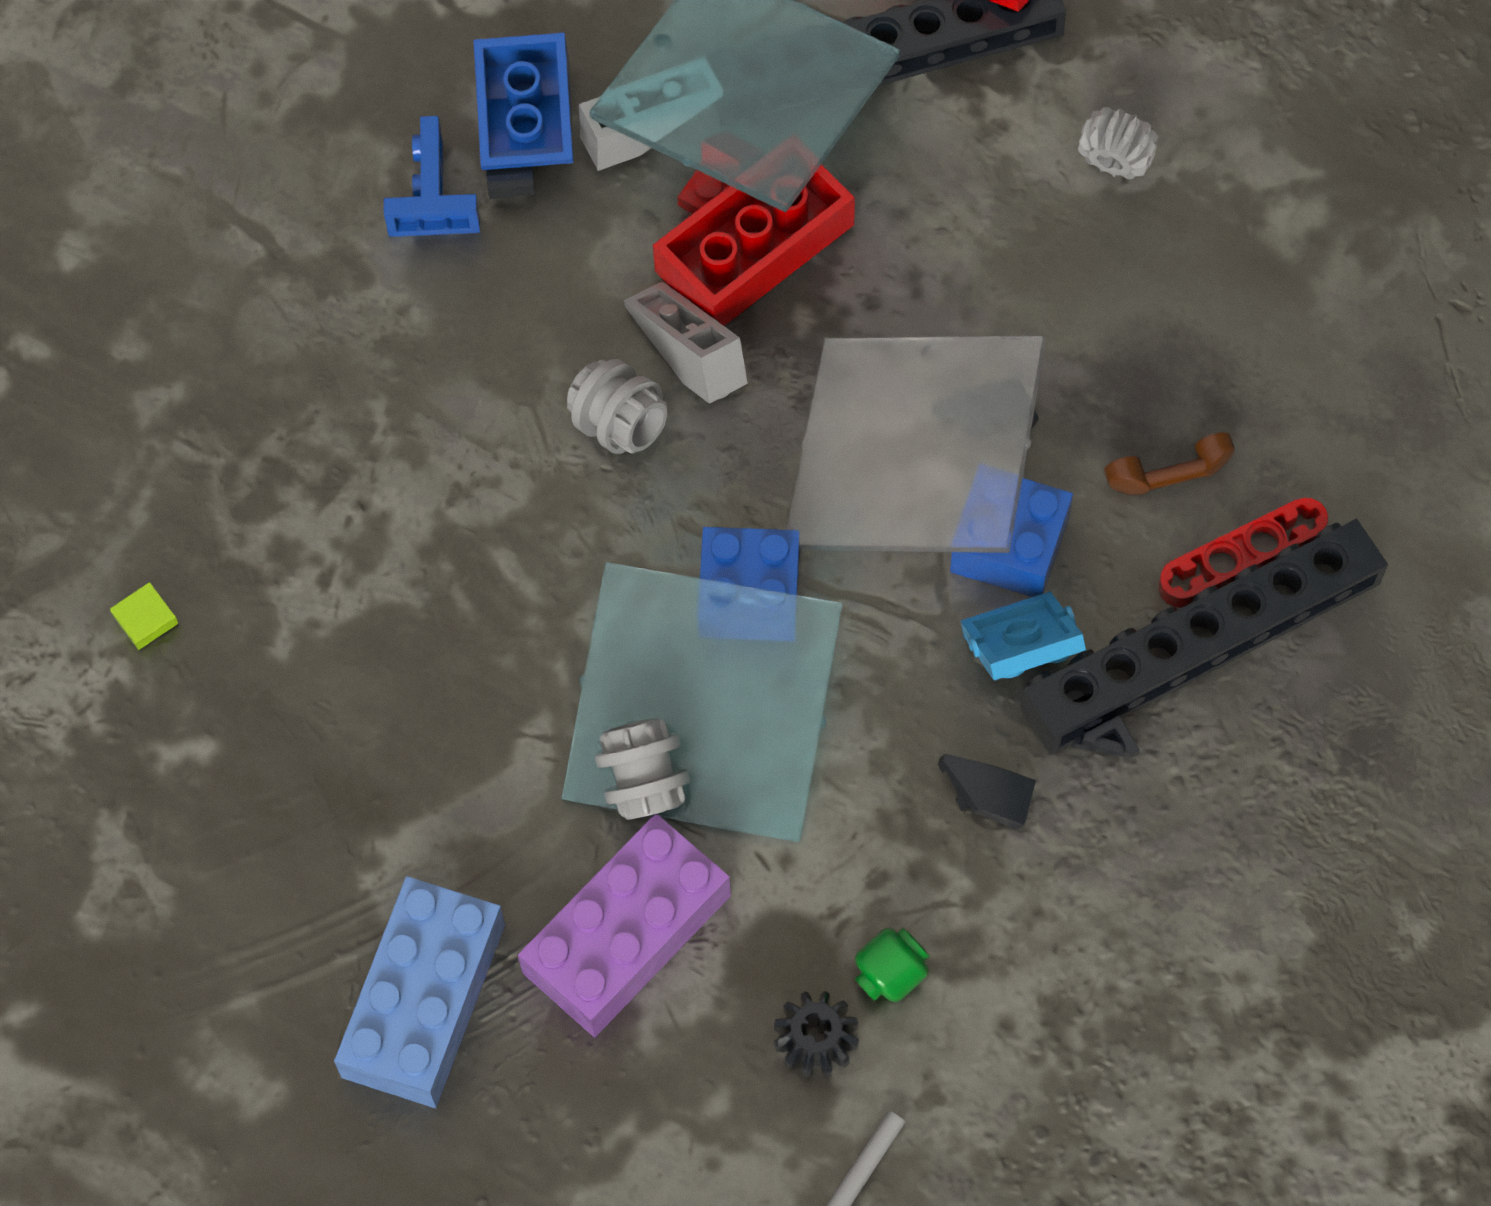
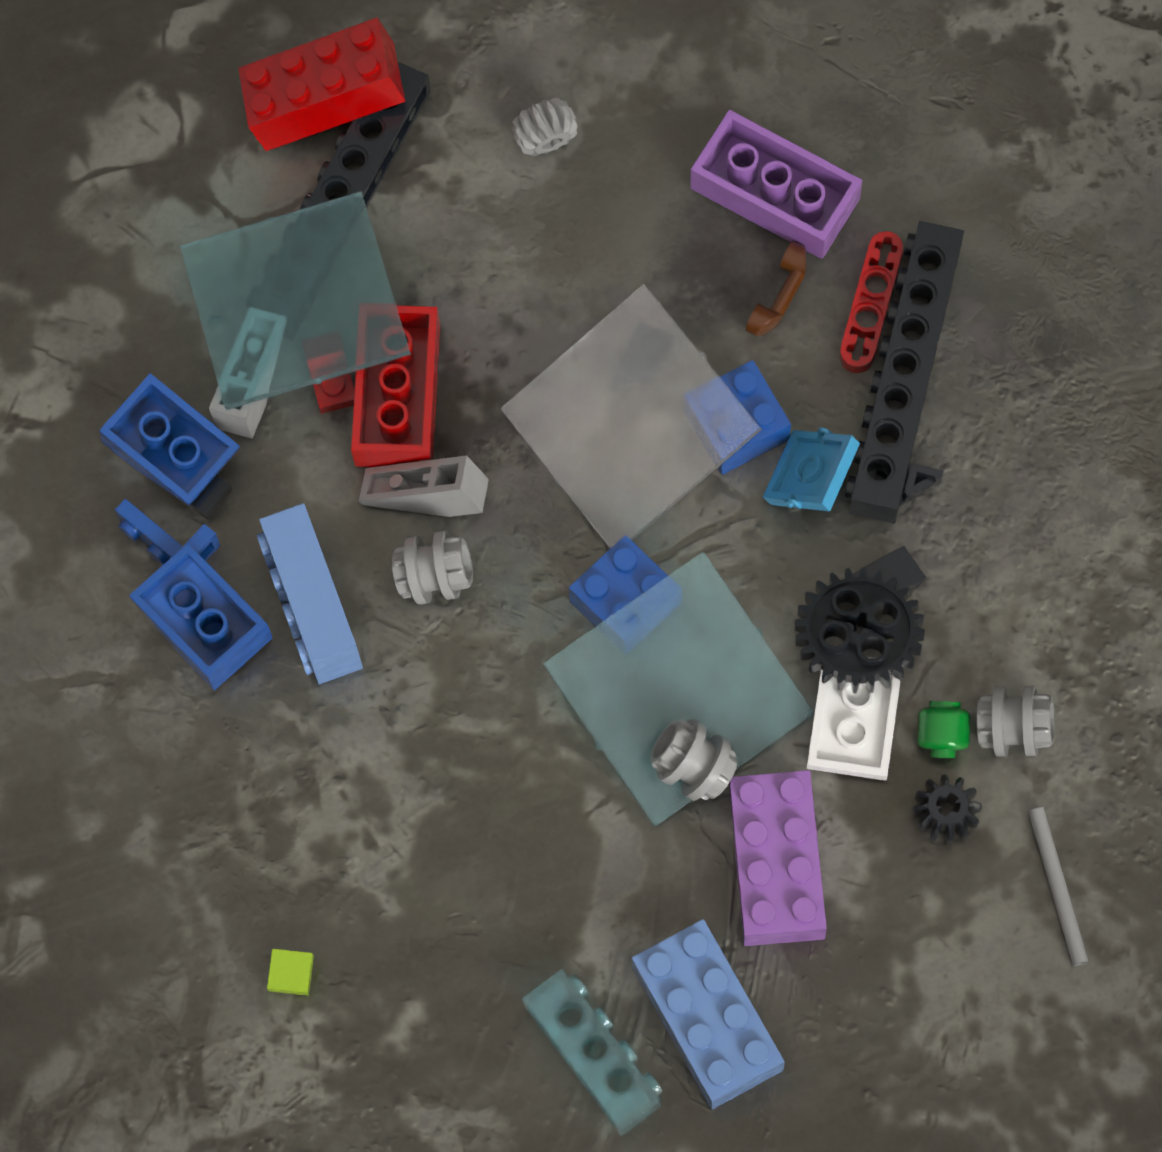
camera: 45 degrees left, 5 degrees up
none -> blue slope [129,543,273,691]
none -> medium blue brick [256,503,363,684]
none -> clear light blue brick [522,969,663,1136]
none -> medium lavender brick [690,109,862,259]
none -> black gear [794,567,925,694]
none -> white plate [807,657,903,781]
none -> light grey piece [977,686,1055,757]

